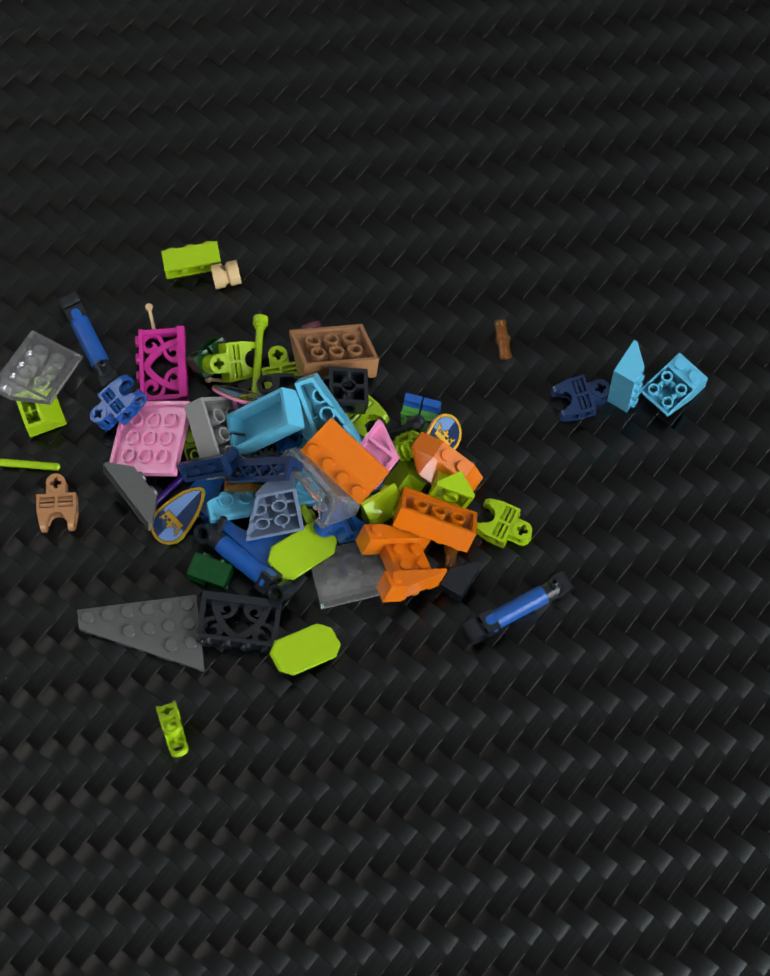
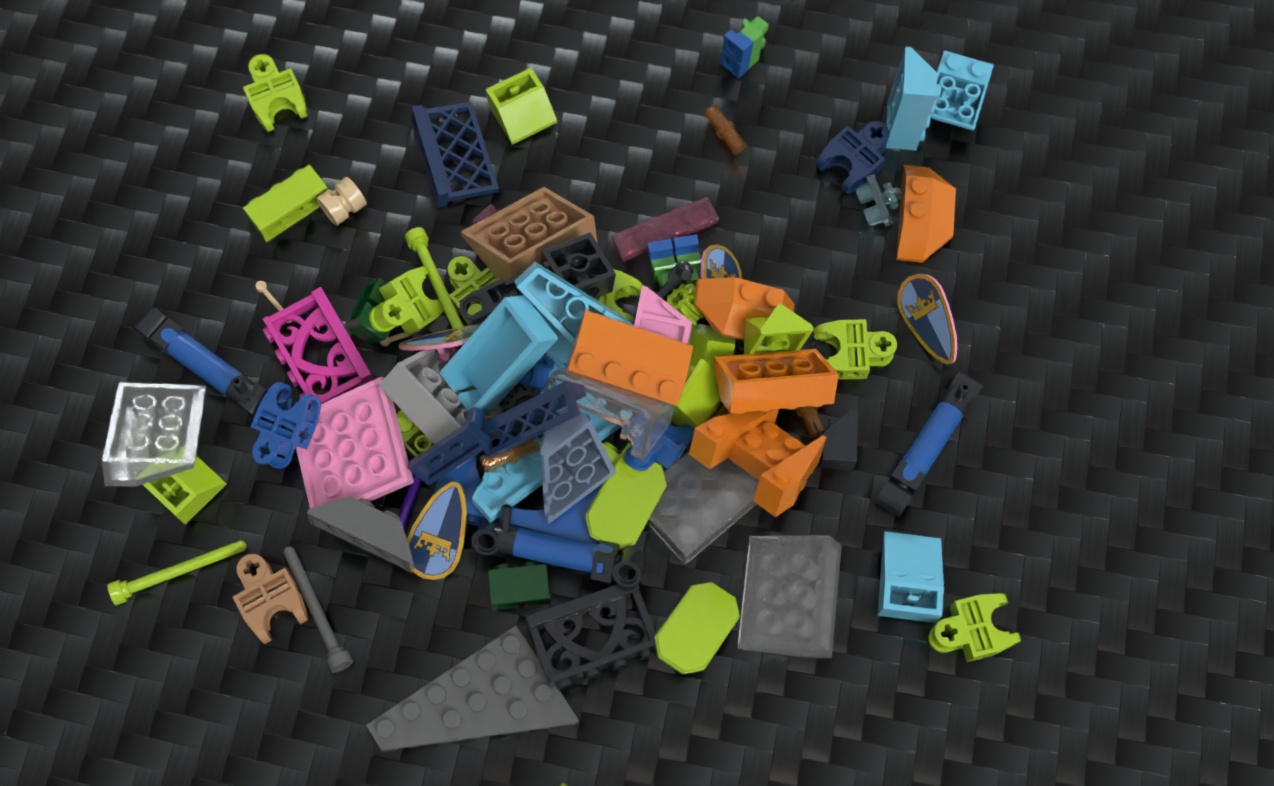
camera: 30 degrees left, 0 degrees up
none -> lime piece [243,55,308,132]
none -> dark grey piece [283,546,353,673]
none -> dark blue fence [411,102,499,208]
none -> lime slope [486,68,557,144]
none -> clear pink plate [612,197,719,261]
none -> blue hips [720,16,769,79]
none -> clear slope [737,535,842,658]
none -> clear light blue hips [856,174,903,227]
none -> medium azure slope [878,531,944,623]
none -> orange wedge [896,165,956,263]
none -> shield [897,274,957,364]
none -> lime piece [928,594,1021,662]

